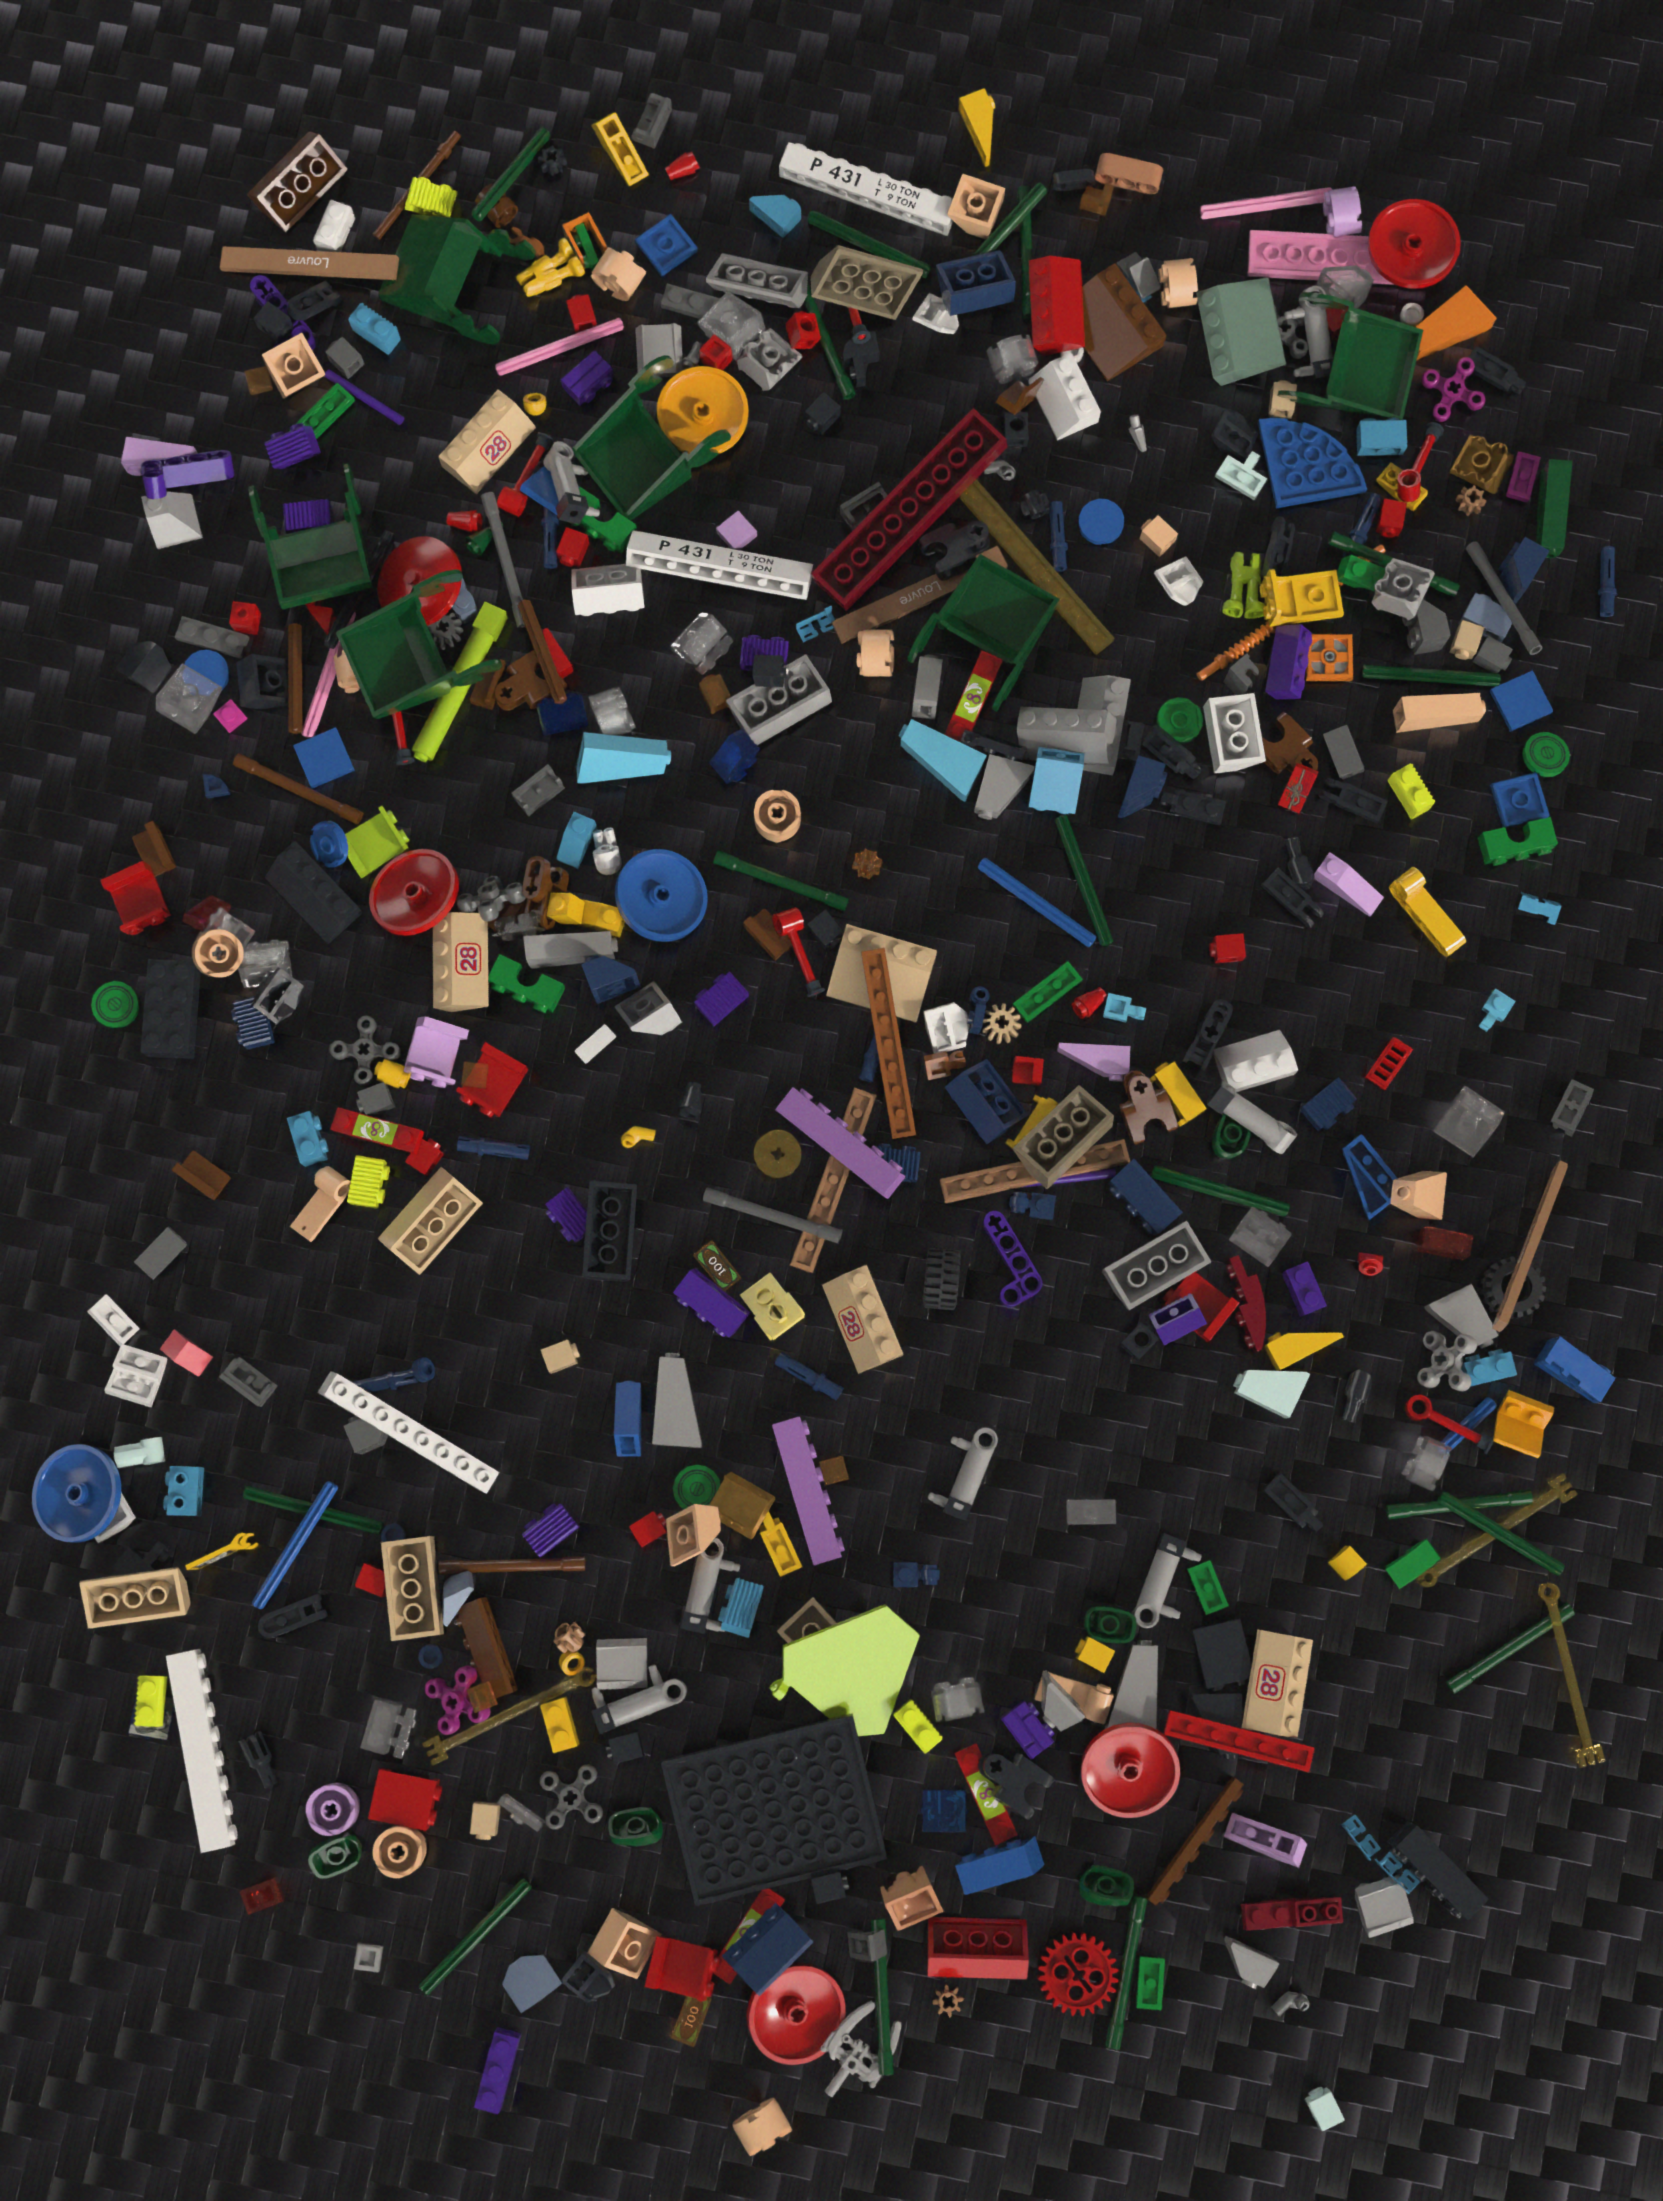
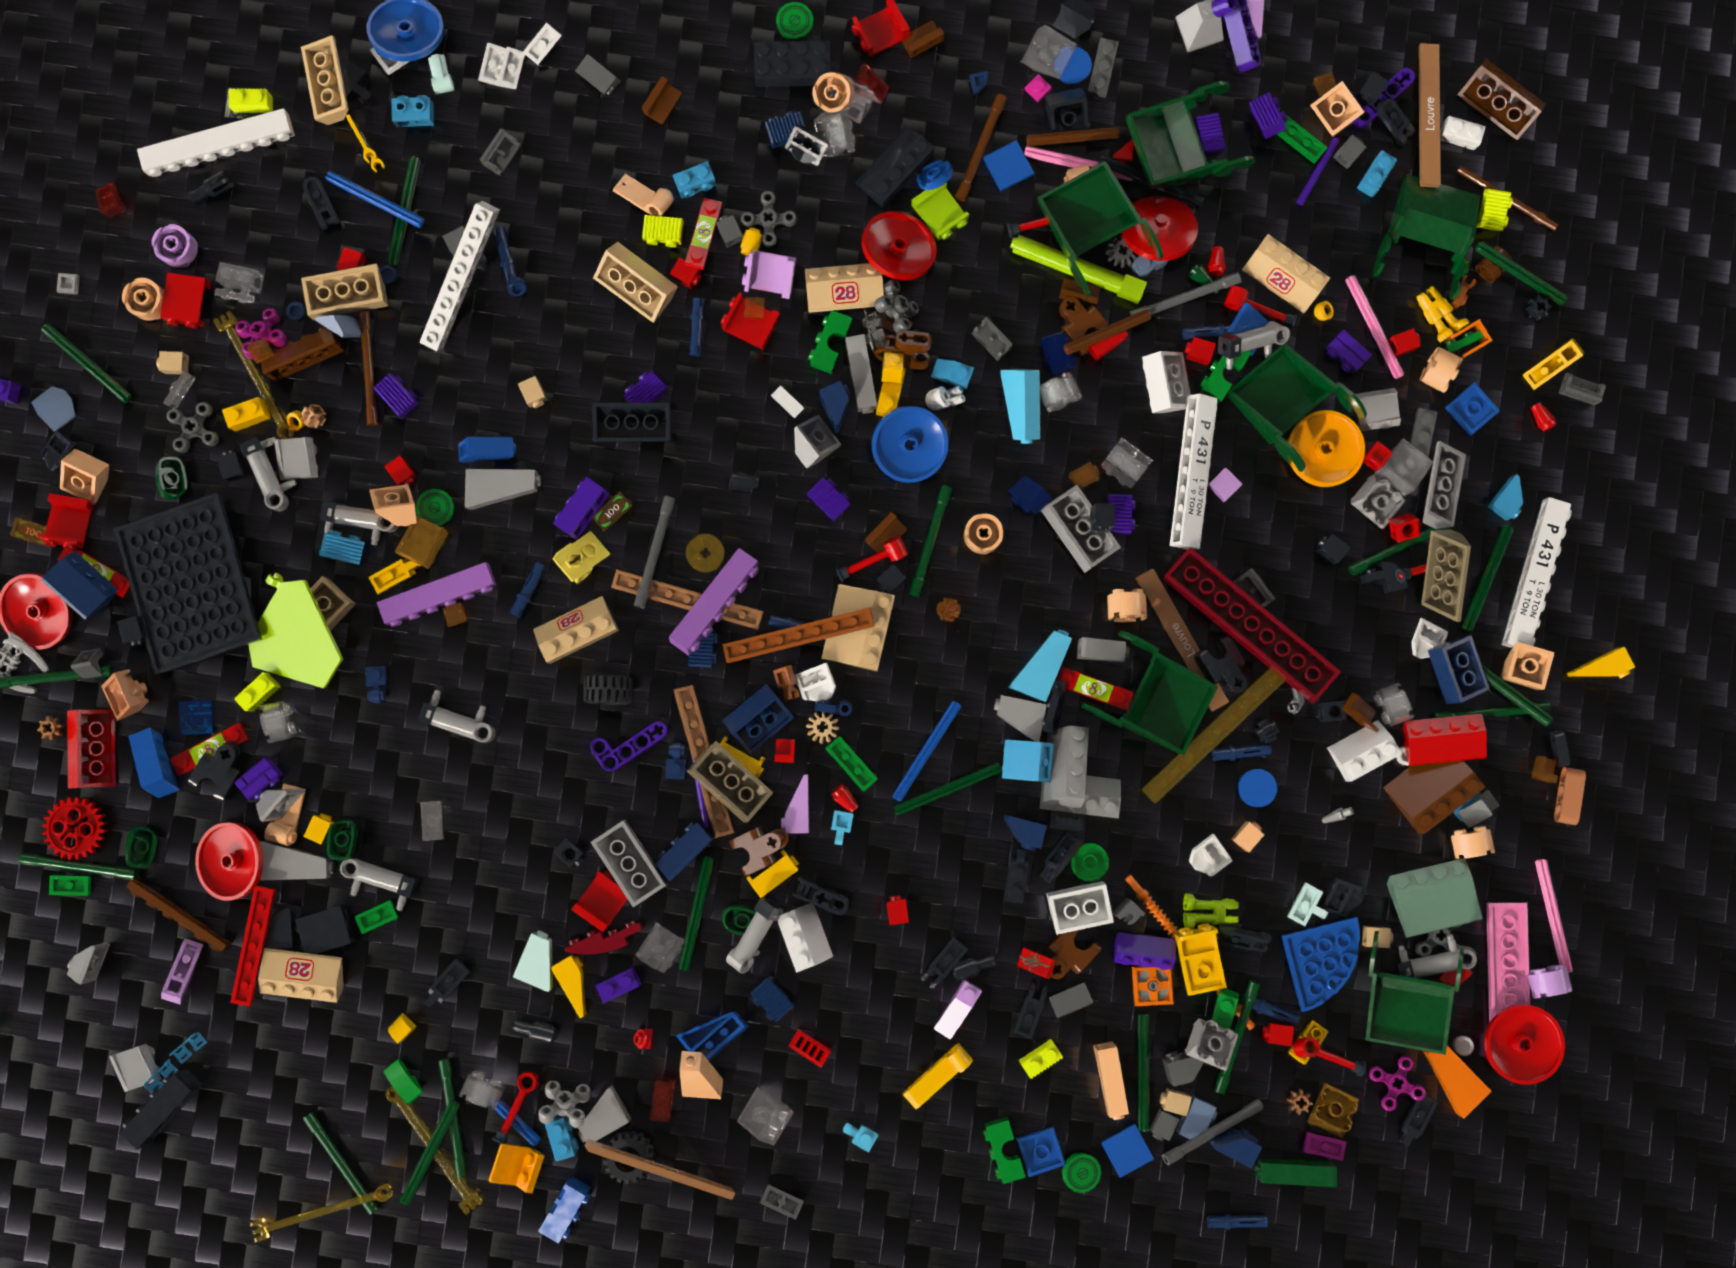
camera: 85 degrees right, 5 degrees up
coral slope [160,1329,213,1376] -> none
red brick [229,601,261,635] -> none
dark green piece [308,1831,362,1879] -> none
yellow arm [621,1126,656,1148] -> none
dark grey pin [682,342,702,370] -> none
dark azure piece [796,606,835,642] -> none
dark purple brick [1149,1294,1207,1345] -> none
dark red slope [1241,1897,1343,1931] -> none
dark grey arm [1271,1992,1310,2016] -> none
clear slope [1316,265,1374,311] -> none
dark azure brick [1356,418,1407,456] -> none
dark azure piece [1518,892,1561,925] -> none

